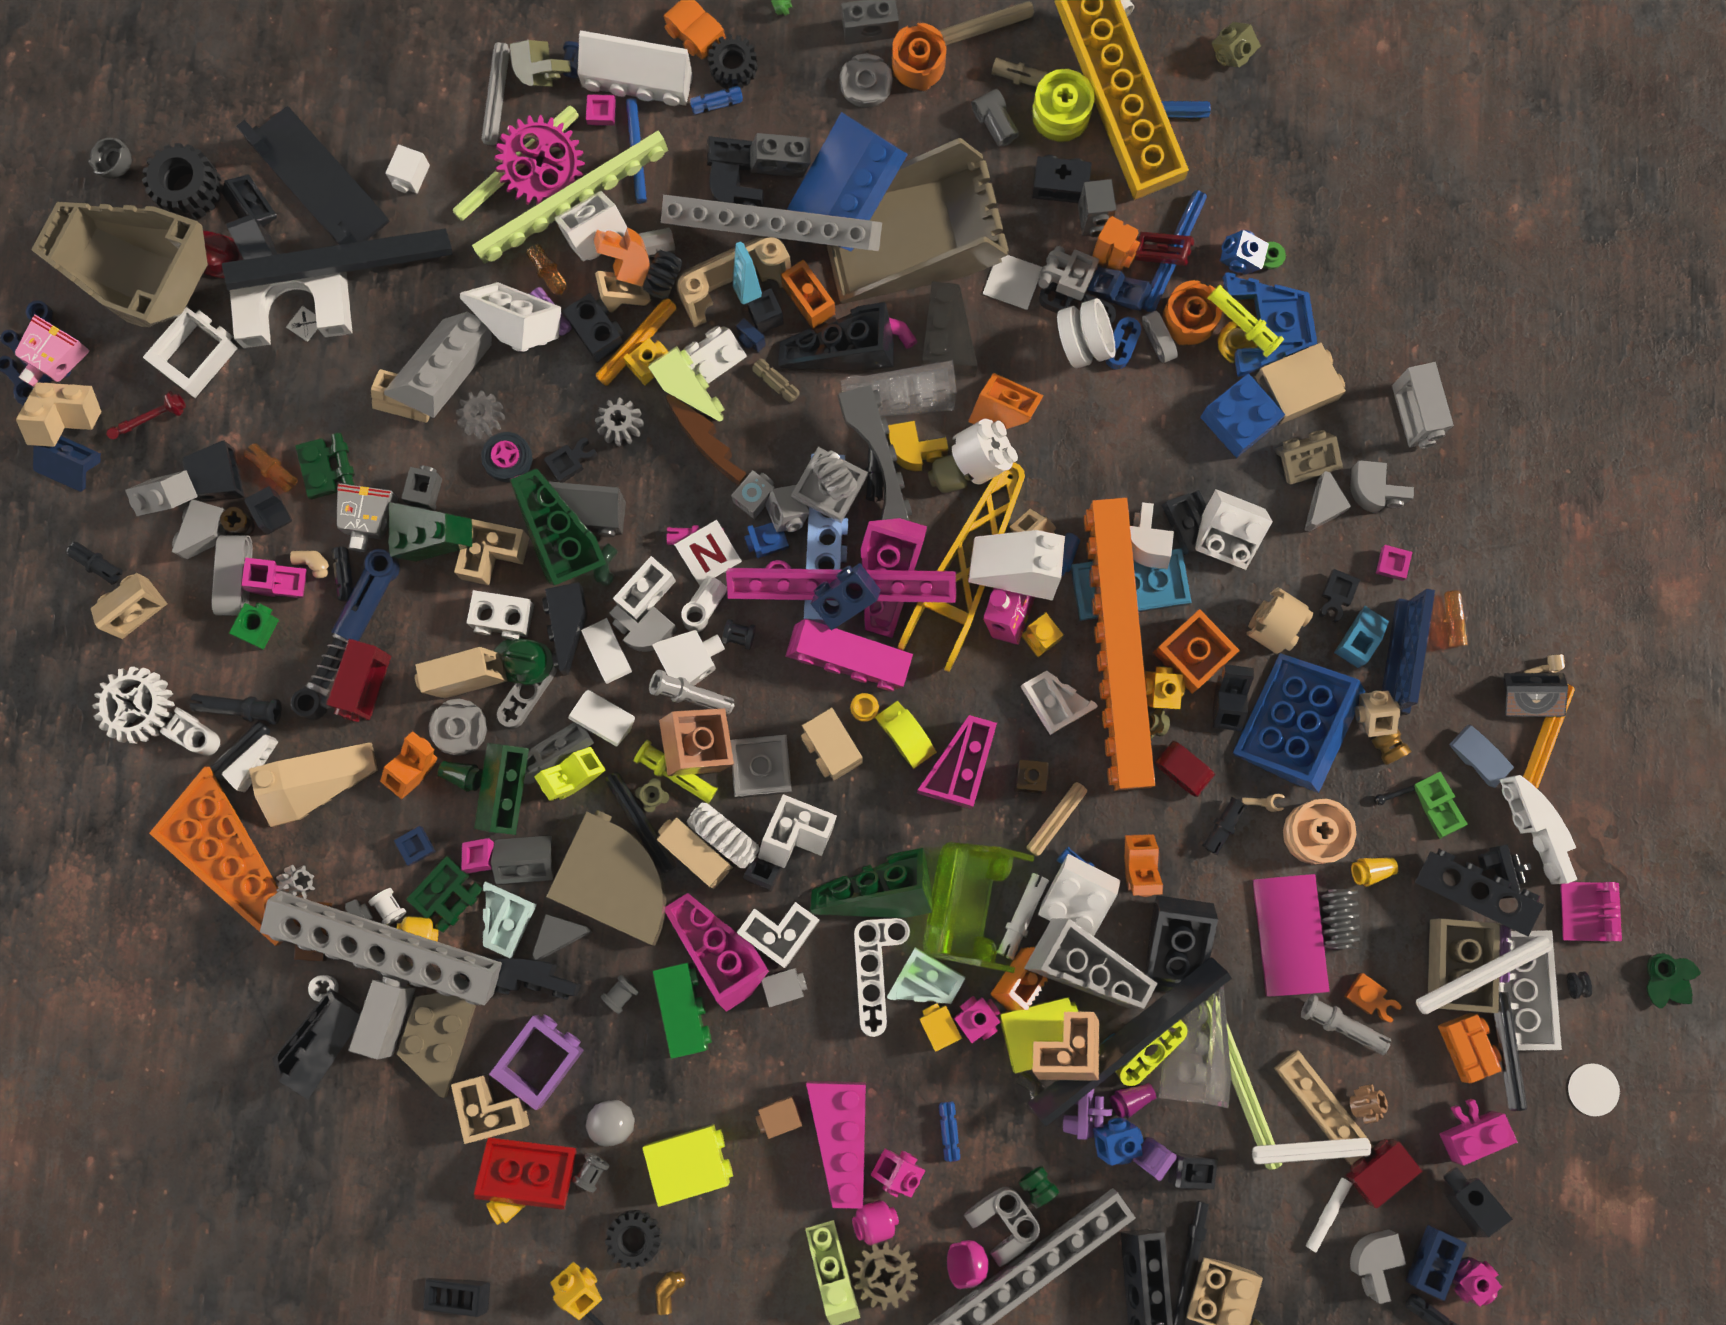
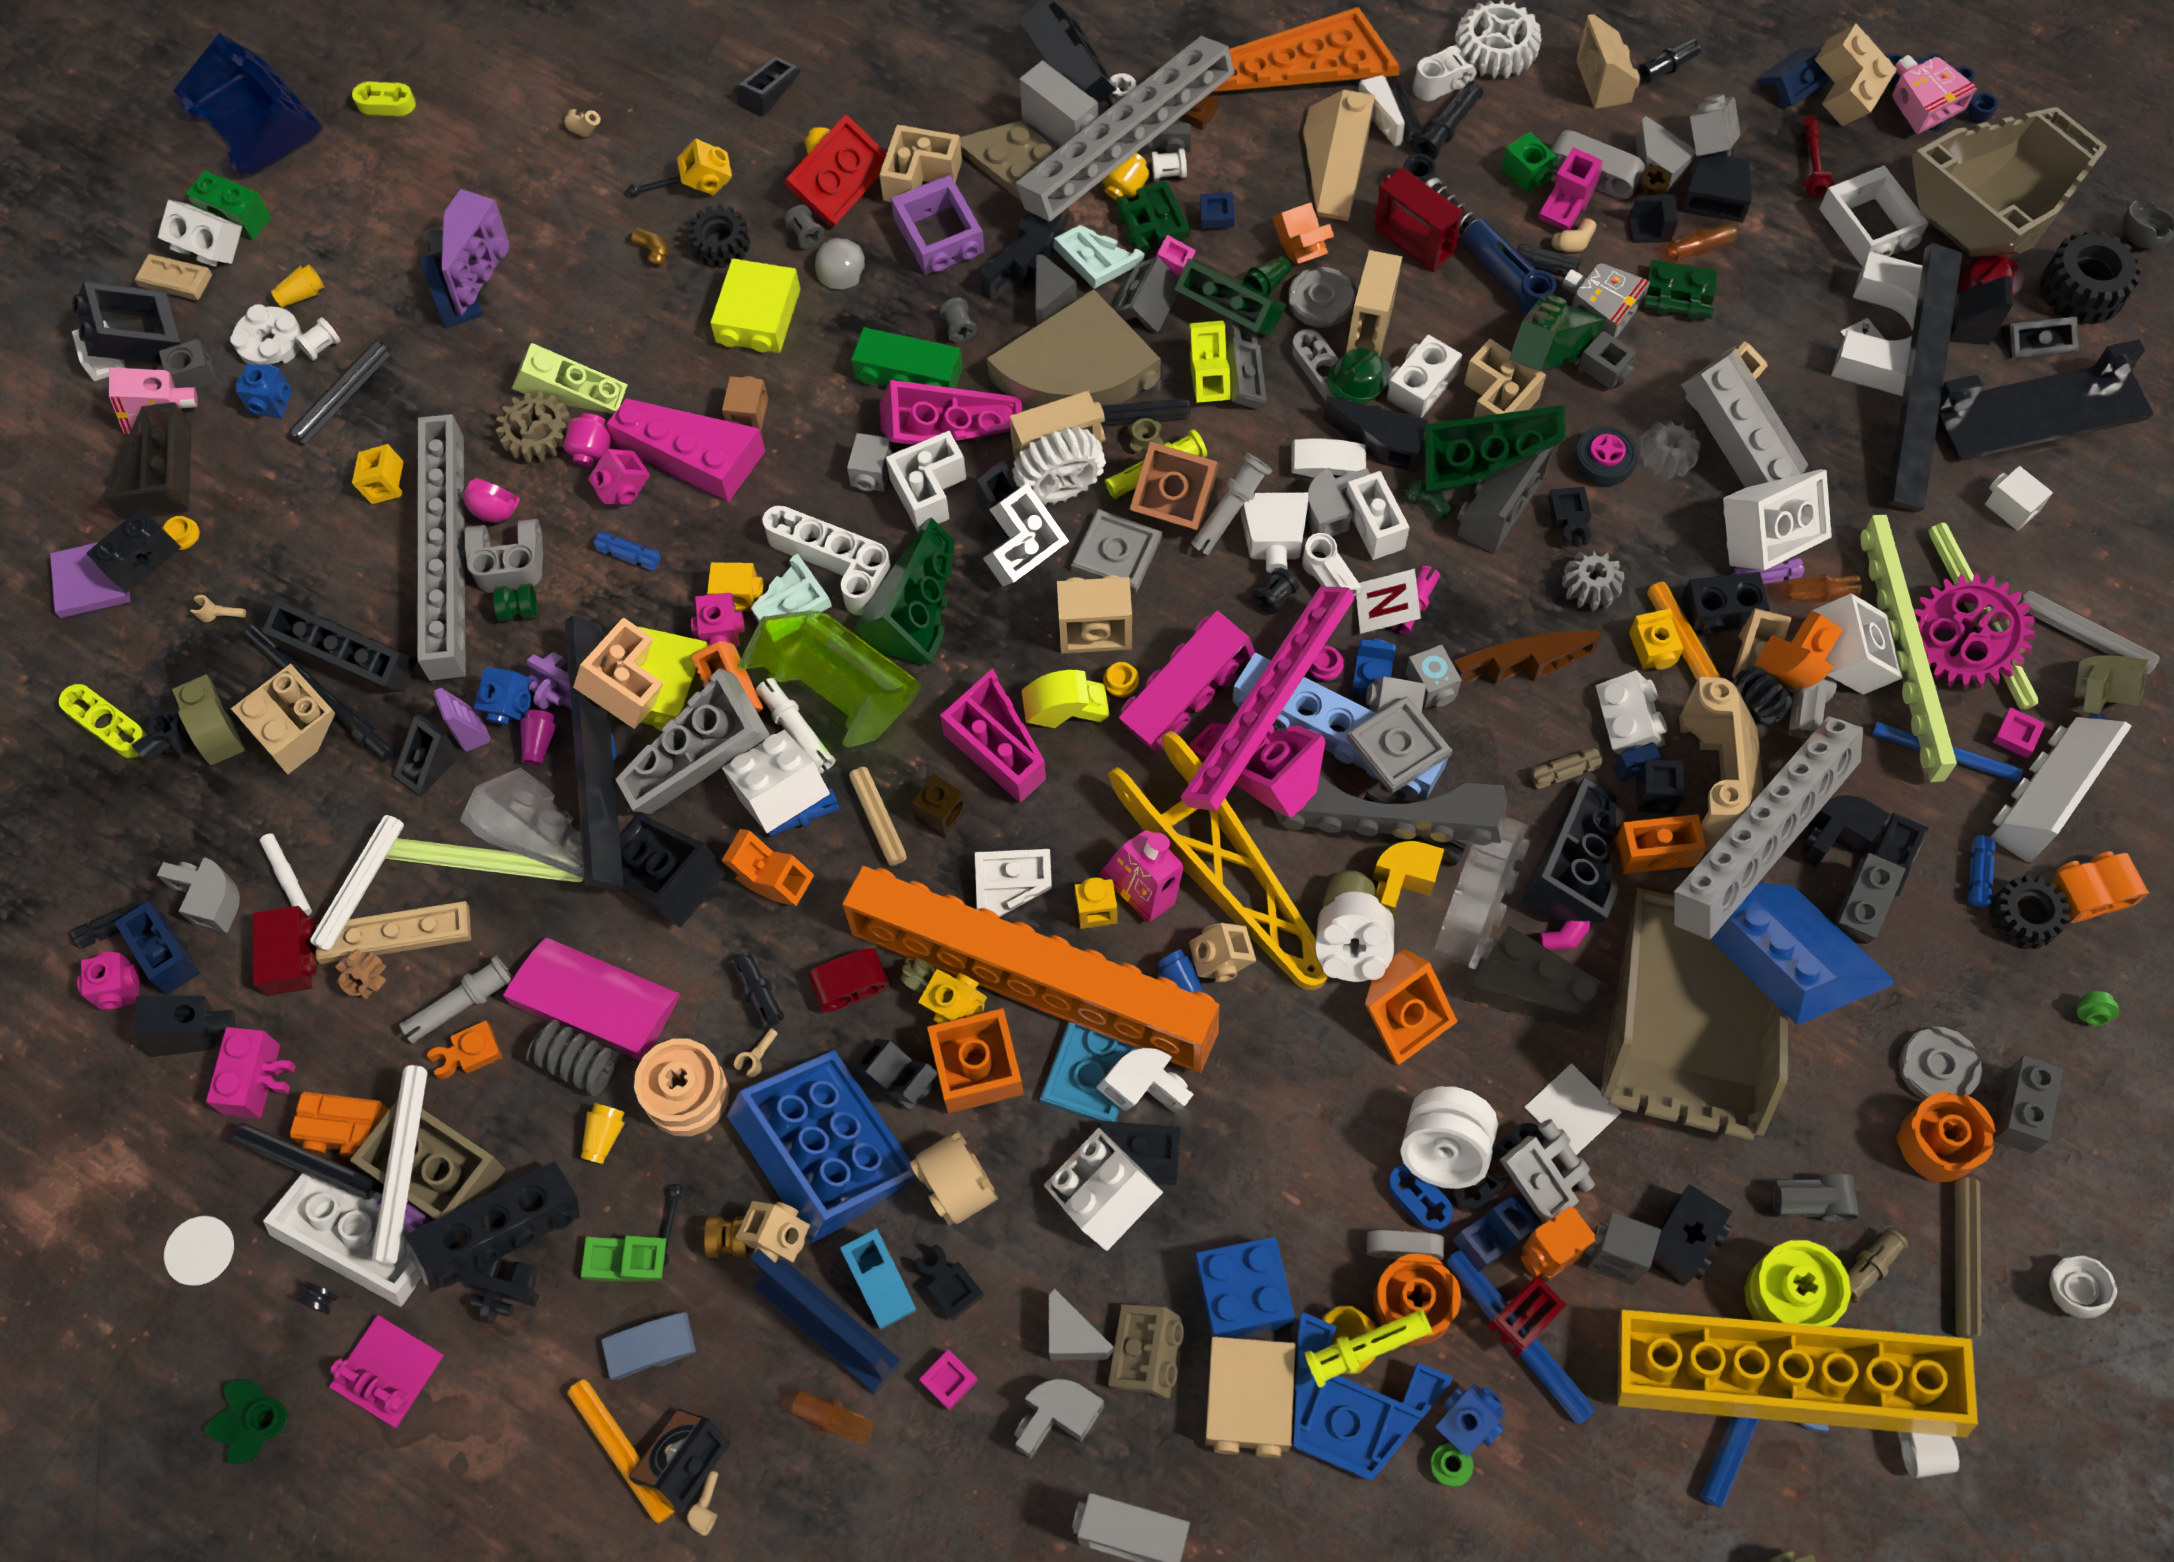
camera: 120 degrees right, 15 degrees down
light grey gear [276,865,315,899] -> none
white slope [568,690,635,747] -> none
yellowish green slope [648,346,725,421] -> none
medium azure slope [733,242,762,304] -> none
dark blue brick [811,563,881,631] -> none
light grey gear [812,451,857,501] -> none
white slope [968,530,1065,600] -> none
neon yellow beam [1116,1020,1187,1086] -> none
white slope [1500,775,1577,884] -> none

